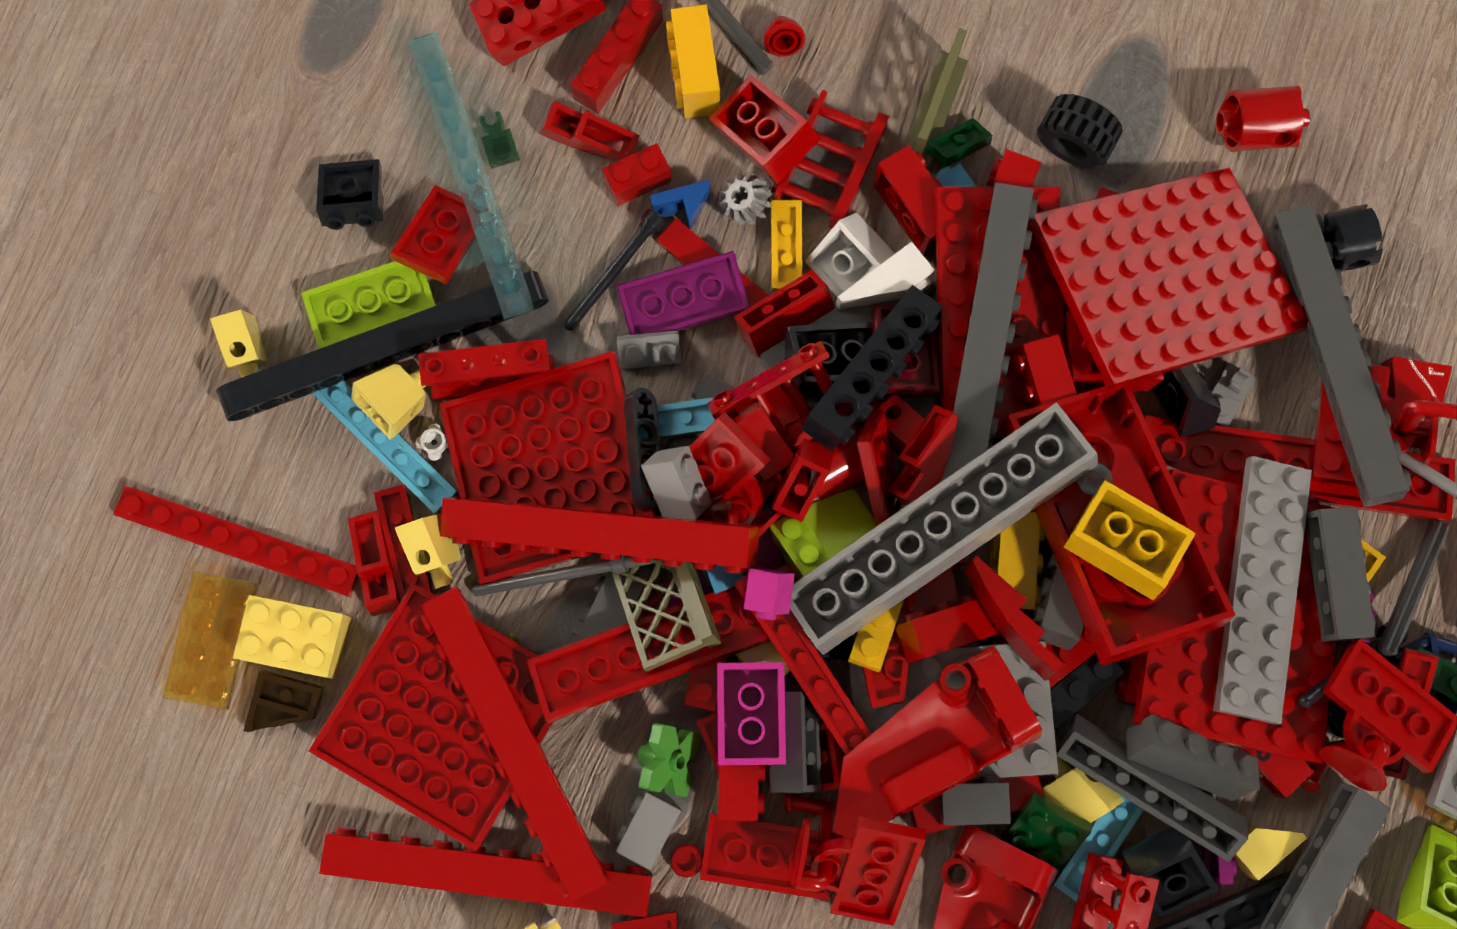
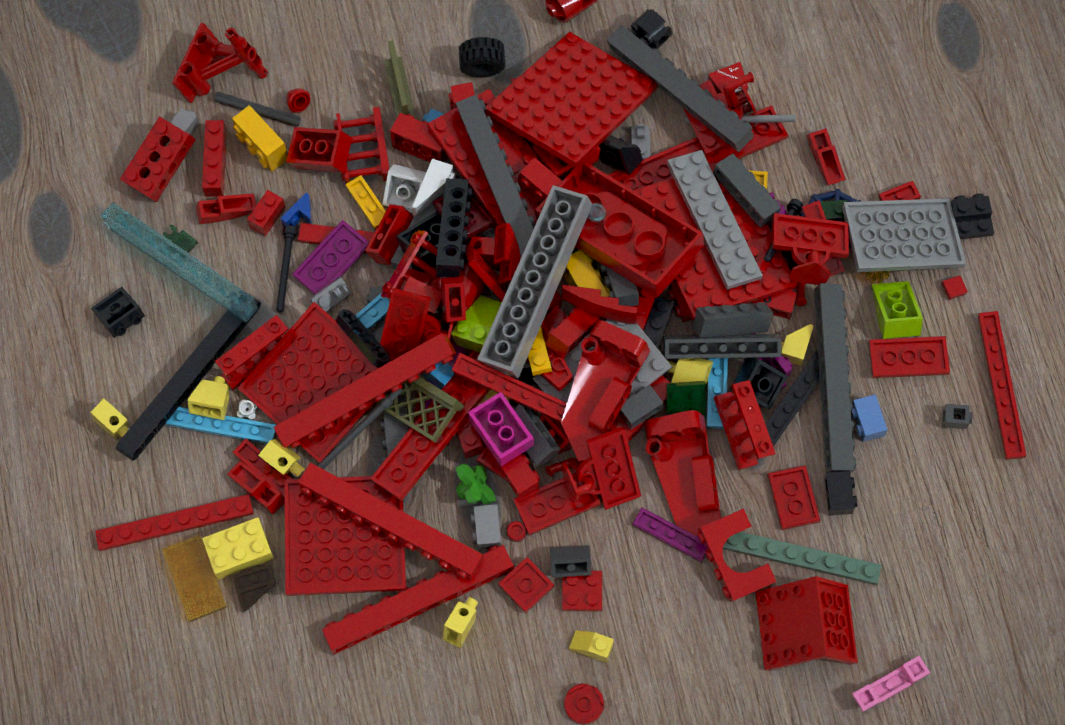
camera: 30 degrees left, 10 degrees down
lime plate [301,261,437,349] -> none
red plate [391,185,489,285] -> none
light grey brick [641,446,712,519] -> none
light grey gear [720,173,773,225] -> none
dark pink brick [744,569,795,620] -> none
dark green plate [926,118,993,167] -> none
yellow brick [1064,480,1196,600] -> none
dark grey axle [1378,520,1449,657] -> none

